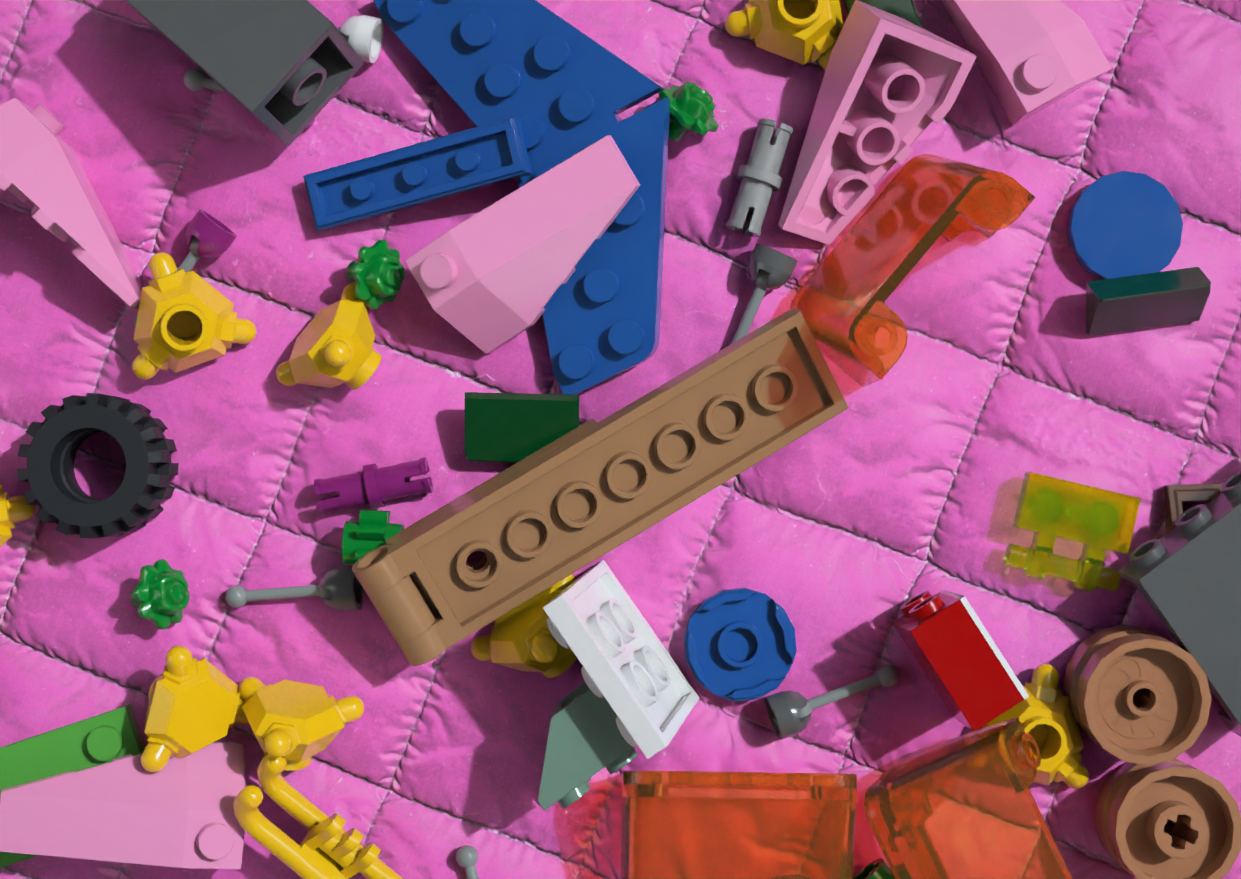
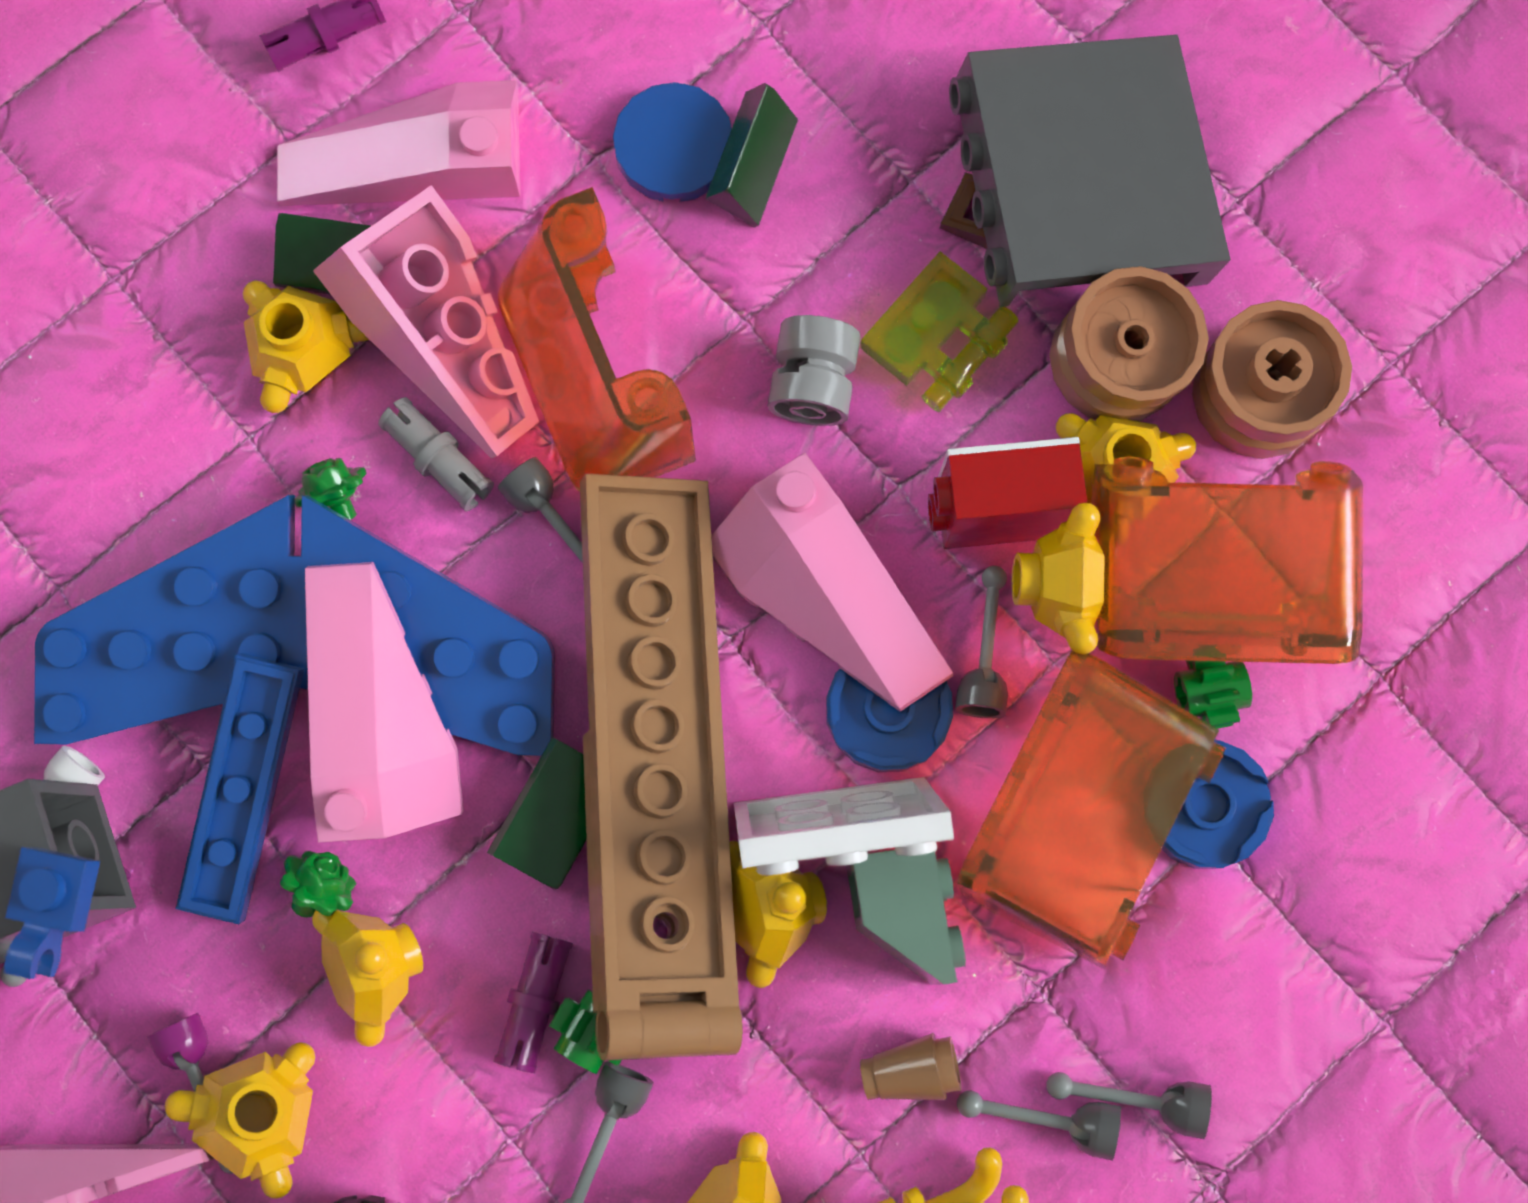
camera: 60 degrees left, 10 degrees down
none -> blue plate [4,847,100,979]
none -> bright pink wedge [711,452,953,712]
none -> light grey wheel [767,315,861,426]
none -> medium nougat cone [860,1033,961,1100]
none -> yellow rock [1012,503,1104,654]

